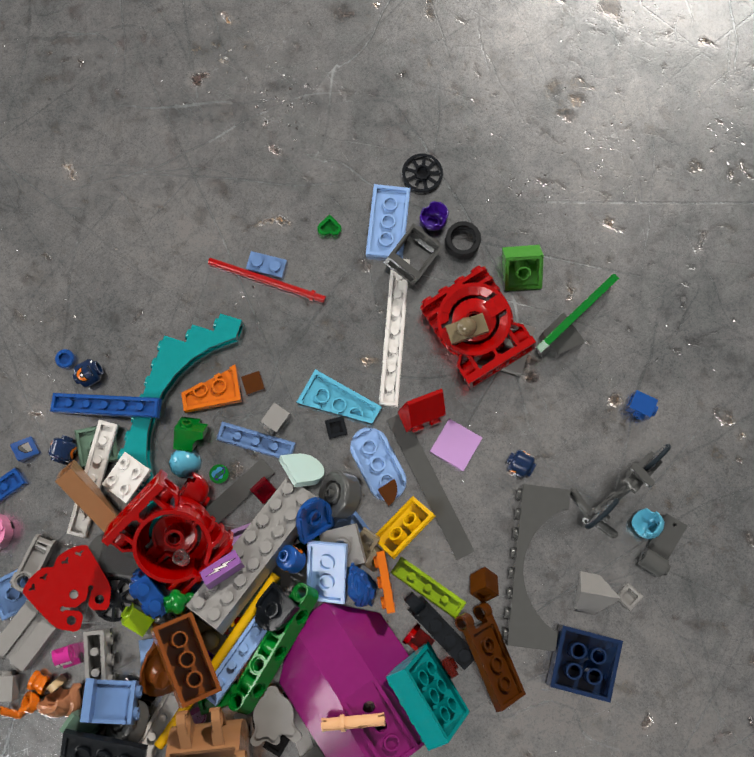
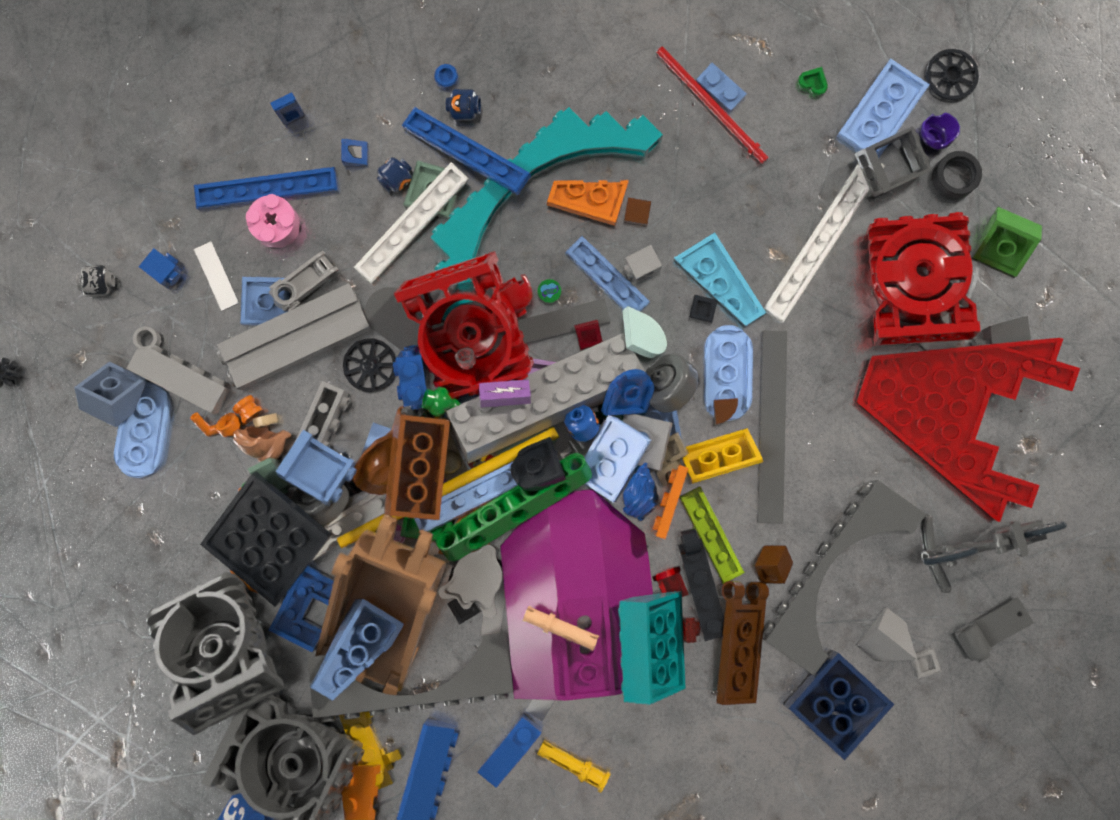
camera: 30 degrees right, 5 degrees up
red piece [23,545,111,632] -> none
dark pink leg [51,643,83,669] -> none
medium nougat slope [55,459,120,533] -> none
white hinge [102,452,152,503] -> none
lime brick [121,602,154,637] -> none
medium azure hair [169,450,201,478] -> none
green brick [173,416,208,452] -> none
red slope [398,388,446,433] -> none
lavender tile [430,418,482,471] -> none
dark tan tile [445,313,489,345] -> none
dark blue head [506,449,537,478] -> none
green tile [537,274,619,352] -> none
blue brick [625,390,658,421] -> none
medium azure hair [631,508,665,539] -> none
none -> red wing [856,337,1080,522]

